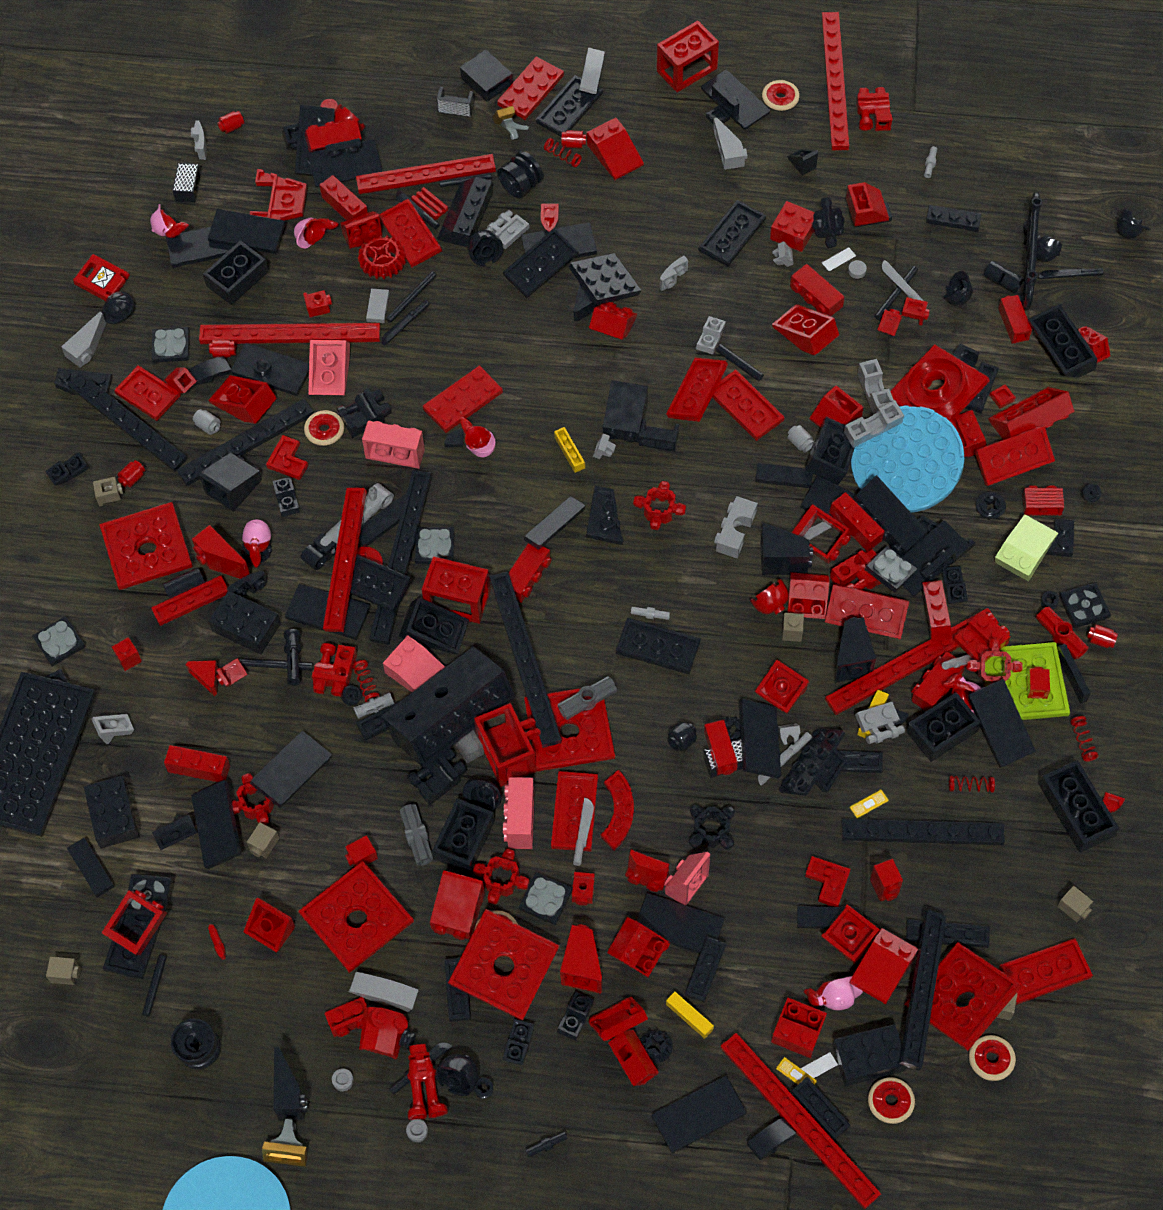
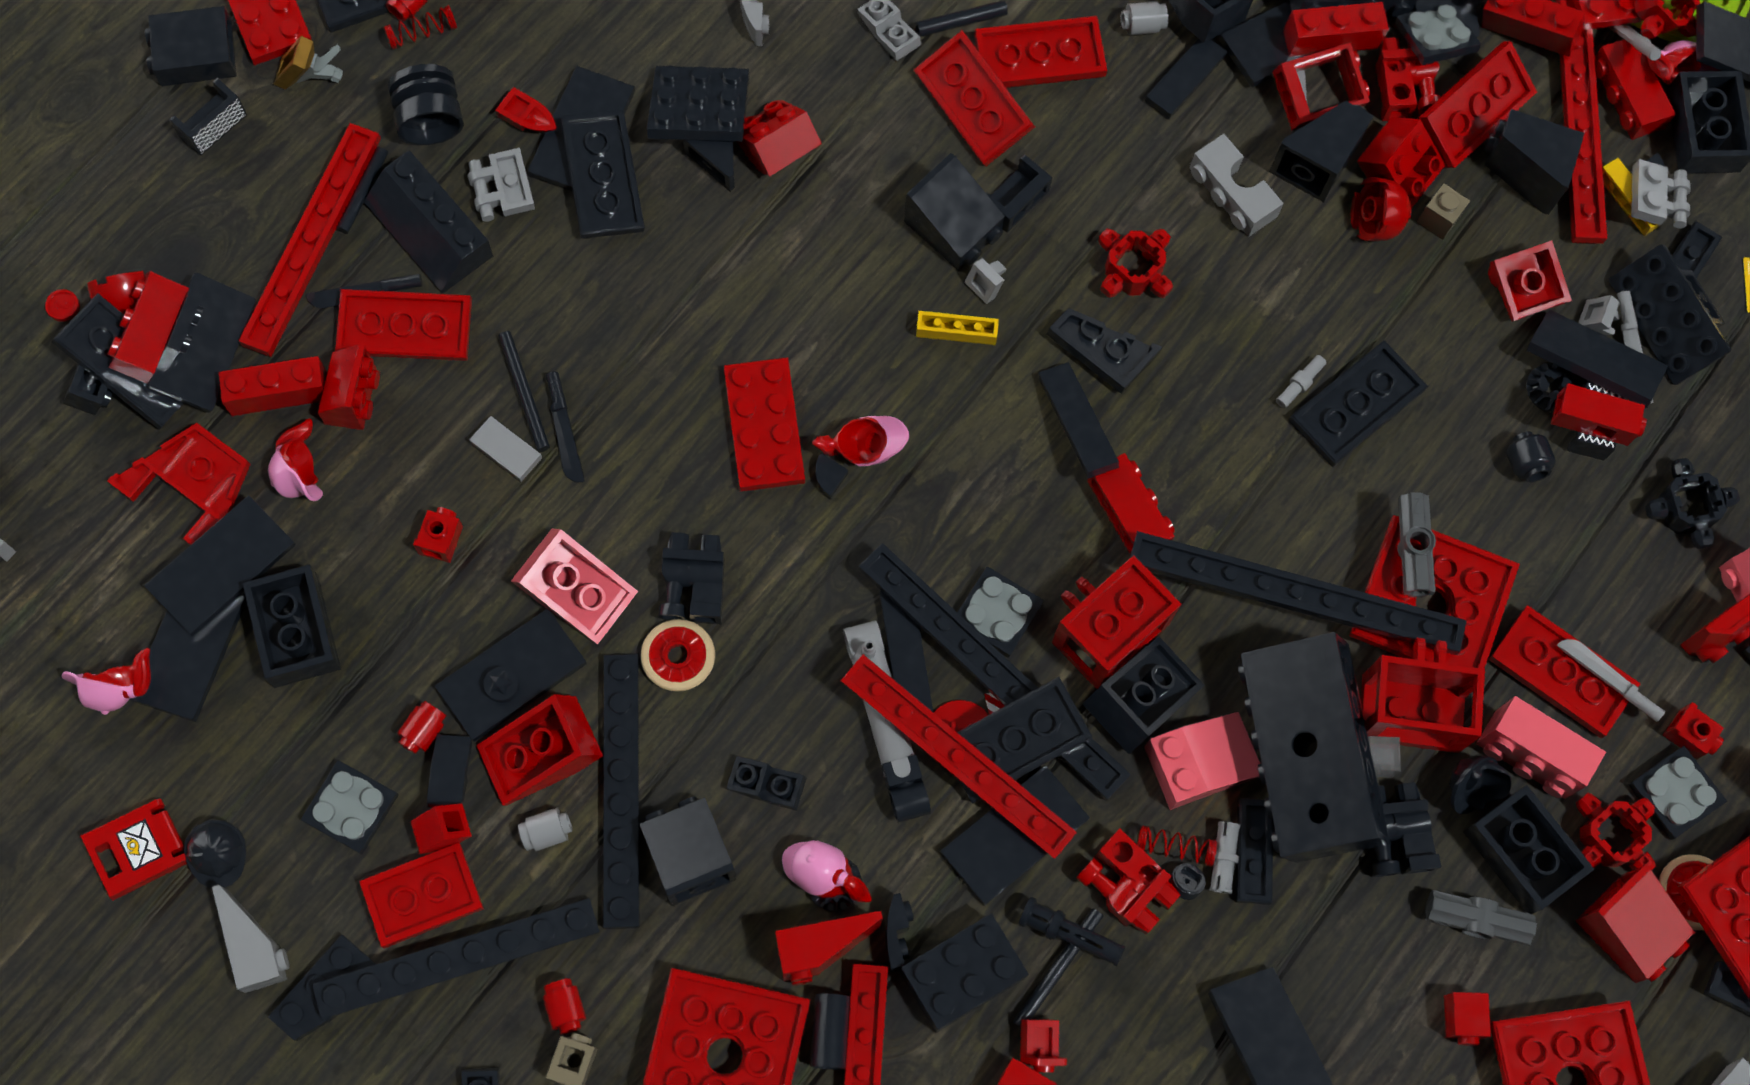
camera: 65 degrees left, 10 degrees up
black panel [172,163,201,203] -> none
red plate [199,323,380,344] -> none
red plate [266,435,308,480] -> none
red gear [358,235,406,280] -> none
coral brick [362,421,425,469] -> none
red tile [411,187,448,220] -> none
black cylinder [467,229,504,266] -> none
red tile [601,770,634,851] -> none

